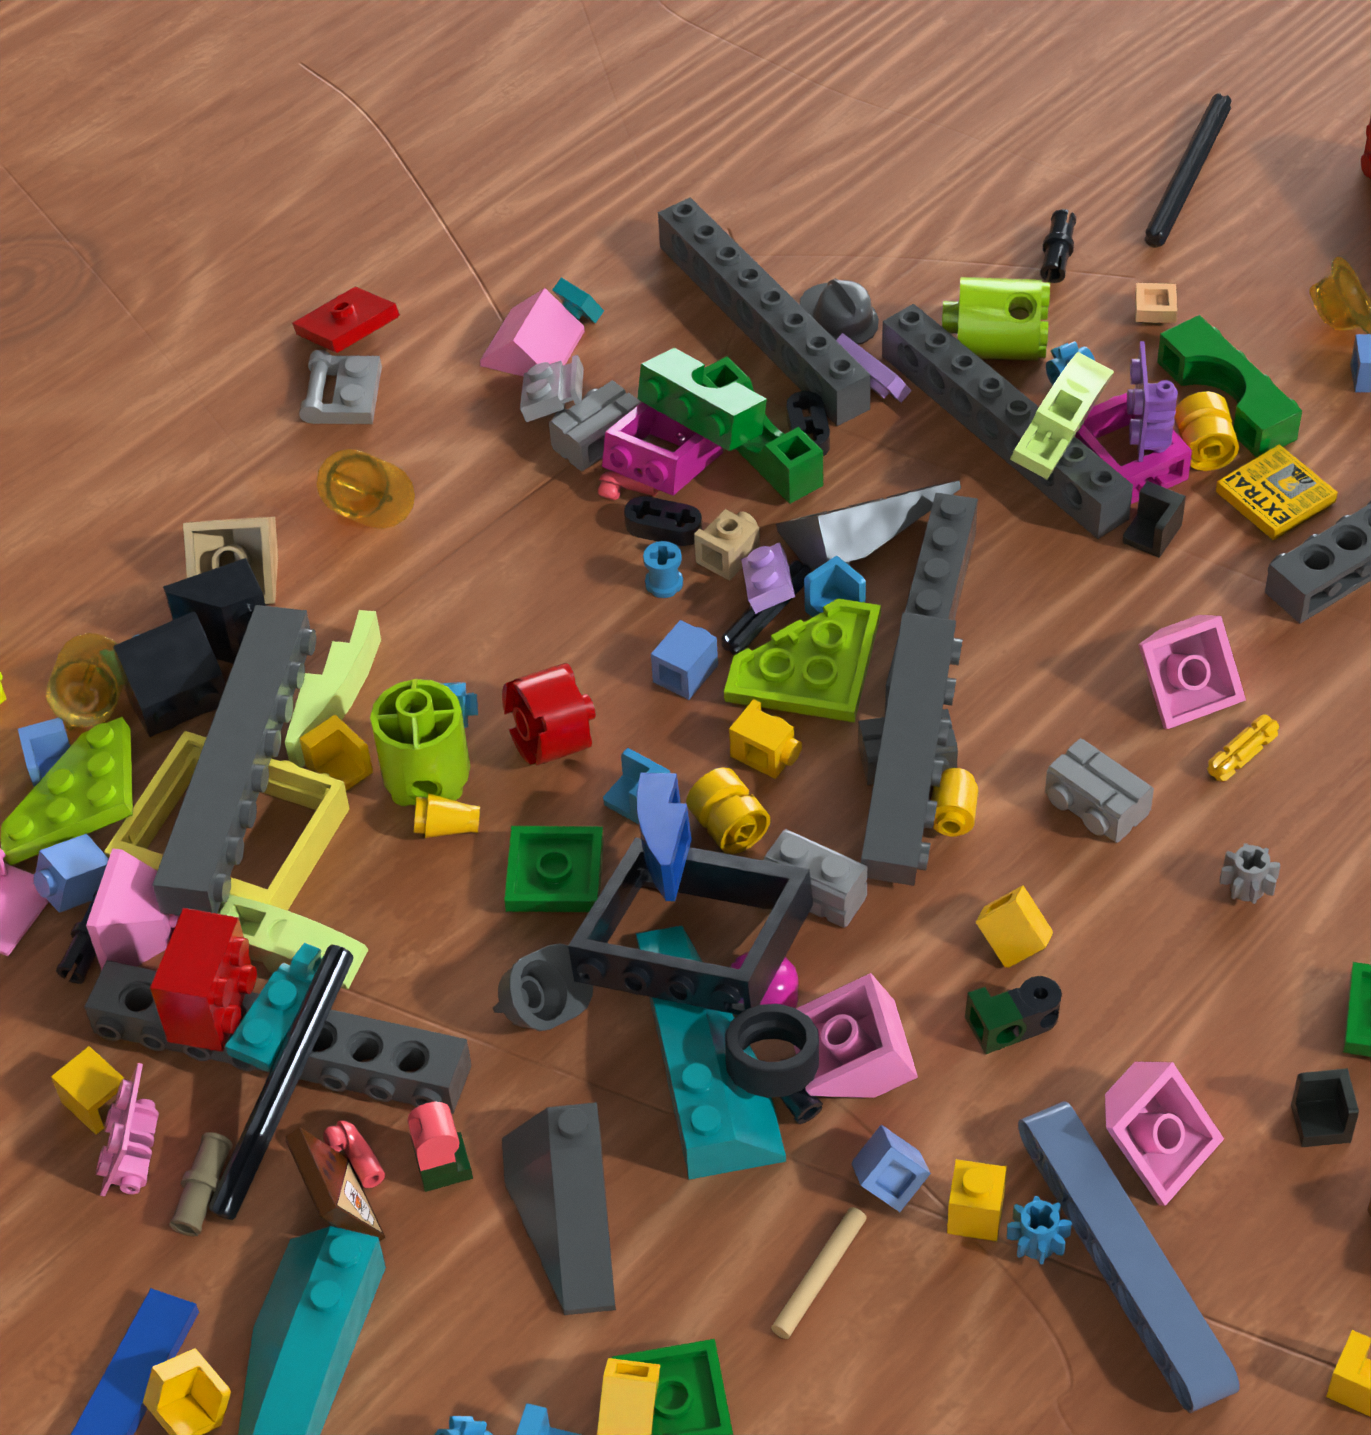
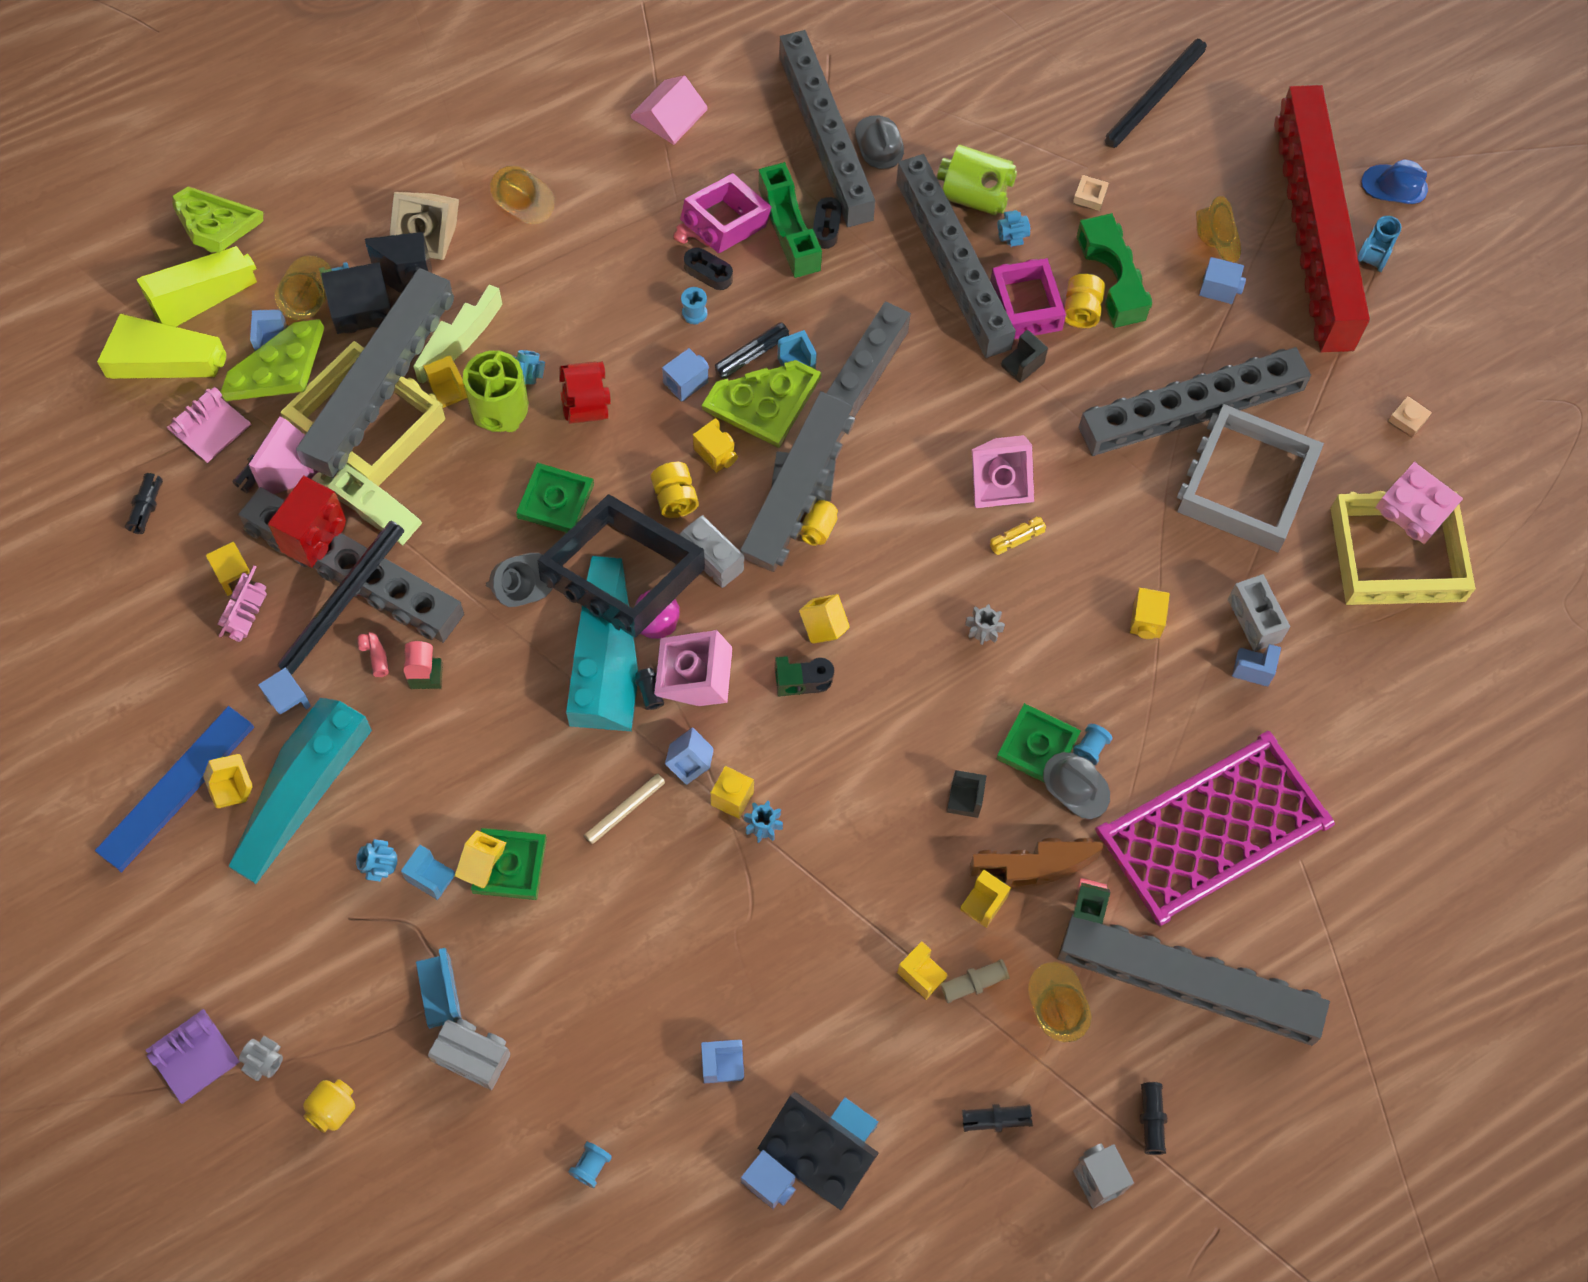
camera: 10 degrees right, 15 degrees up
medium blue brick [33,834,109,913] -> none
dark tan pin [169,1132,233,1236] -> none
teal hinge [225,943,322,1073] -> none
reddish brown tile [286,1127,385,1241] -> none
red plate [292,286,400,353] -> none
light grey plate [299,350,382,424] -> none
yellow cone [414,793,480,838] -> none
dark grey wedge [502,1102,616,1315] -> none
light grey plate [520,355,584,422] -> none
light grey brick [549,380,641,472] -> none
teal plate [552,277,604,323] -> none
dark azure panel [603,748,670,824] -> none
green arch [637,348,767,451] -> none
slope [637,772,692,901] -> none
tan brick [694,509,760,581] -> none
black tyre [725,1004,819,1098] -> none
lavender plate [741,542,795,614] -> none
wedge [776,480,961,570] -> none
lavender plate [836,333,912,403] -> none
yellowish green slope [1010,352,1114,480] -> none
sand blue beam [1018,1101,1240,1413] -> none
black pin [1040,209,1076,283] -> none
light grey brick [1045,738,1154,843] -> none
bright pink slope [1105,1062,1224,1206] -> none
medium lavender hinge [1127,341,1178,462] -> none
yellow tile [1216,444,1338,540] -> none
none -> medium blue panel [258,667,311,714]

